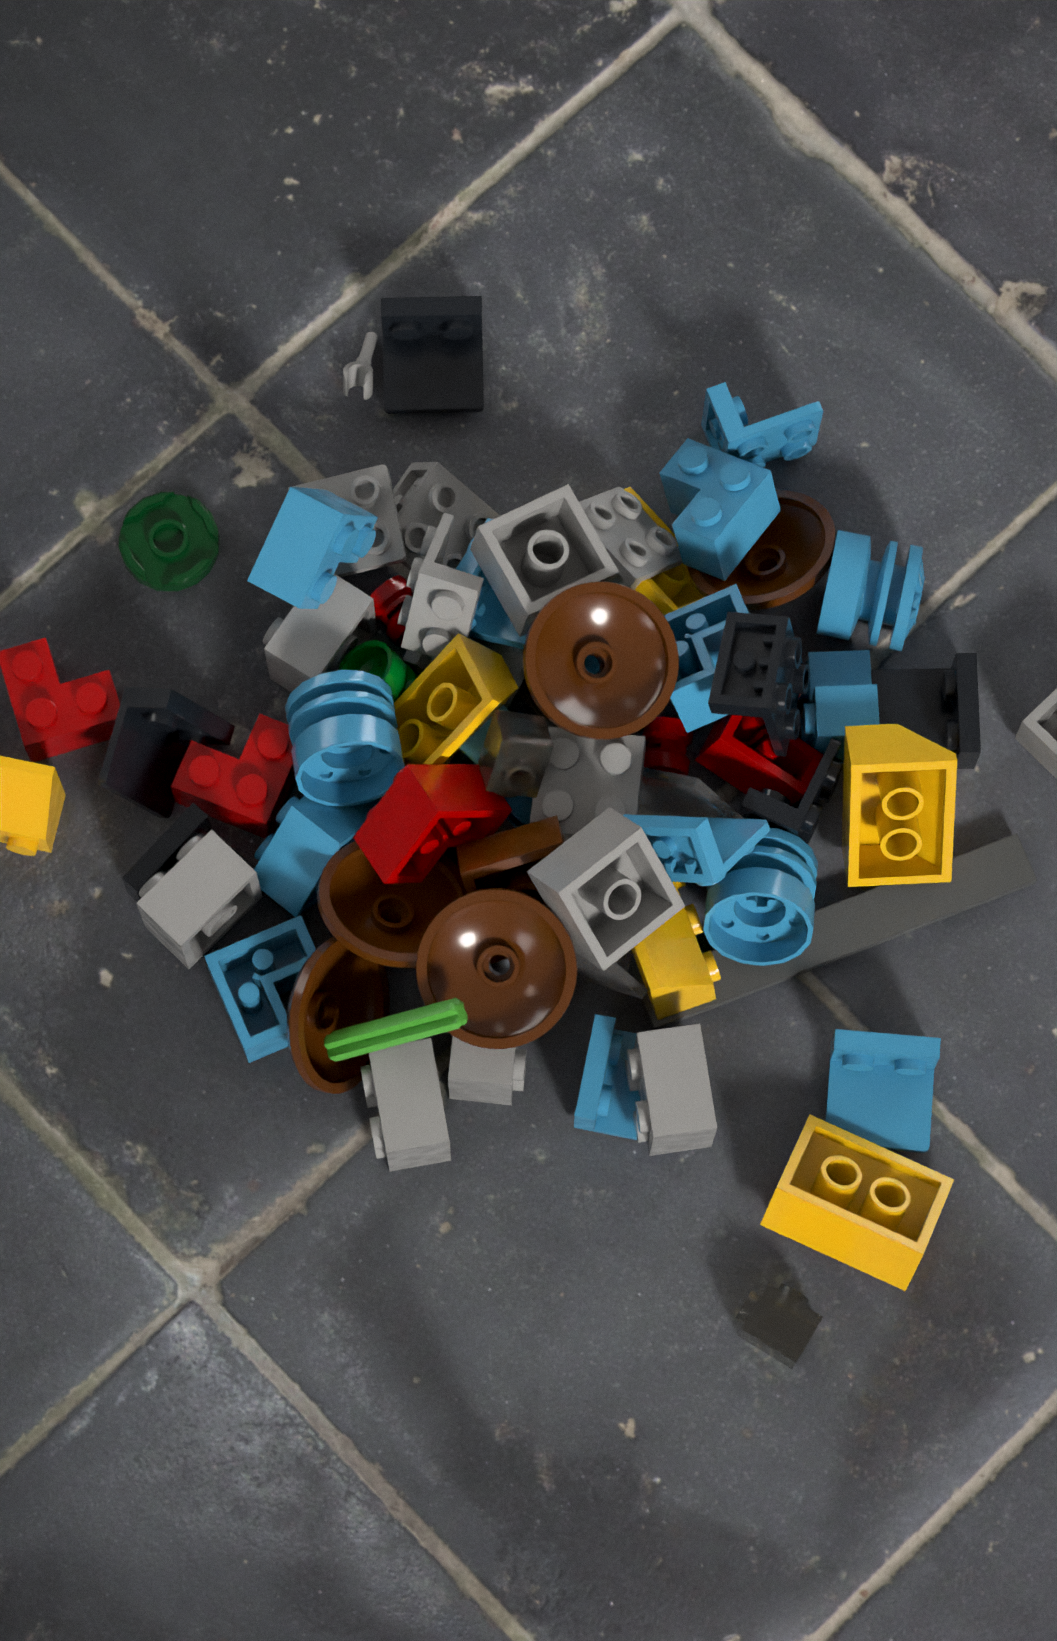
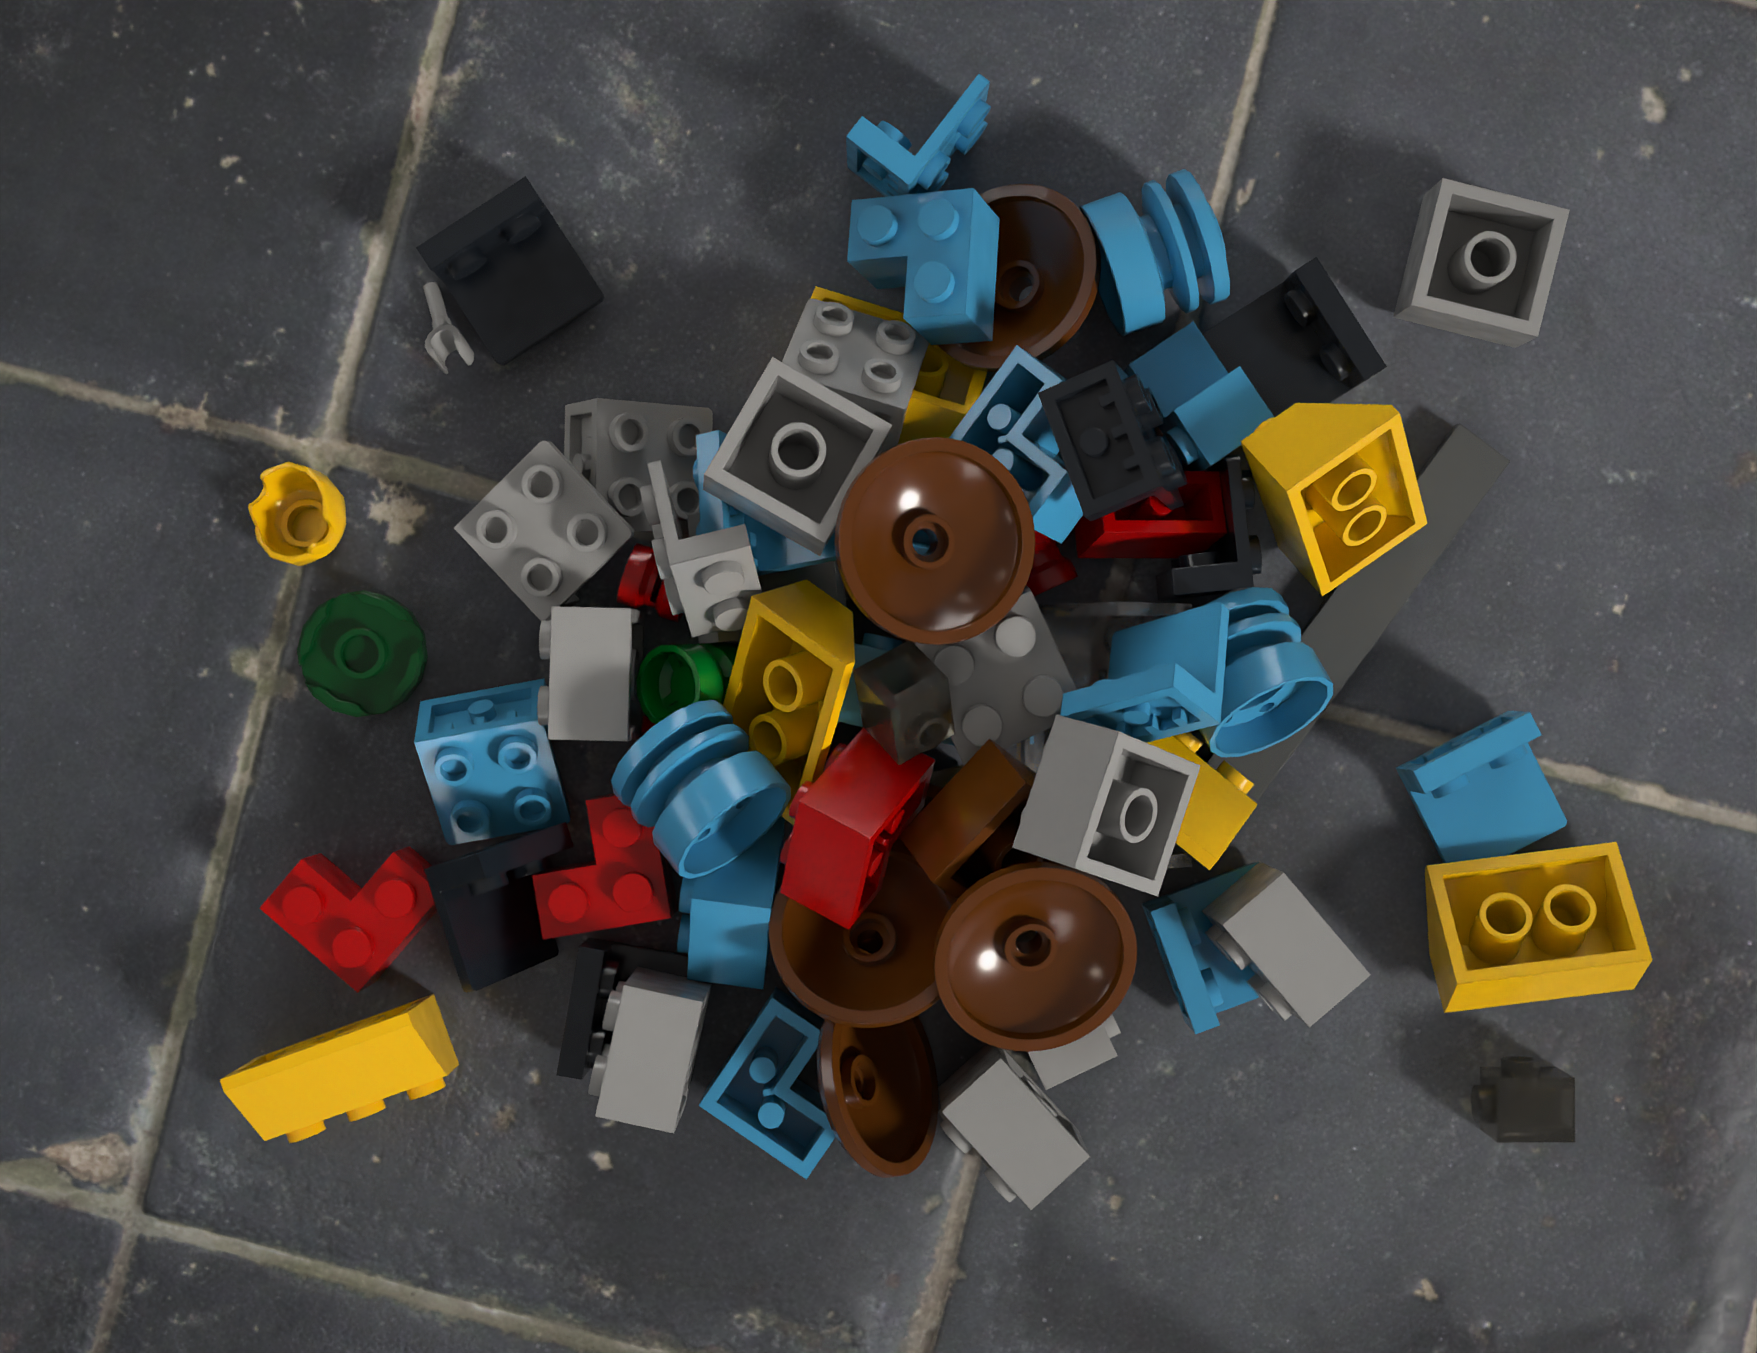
camera: 30 degrees left, 15 degrees up
dark azure brick [247,487,378,609] -> none
bright green axle [324,998,468,1062] -> none
none -> yellow hair [248,462,346,566]
none -> dark azure bracket [414,678,571,845]

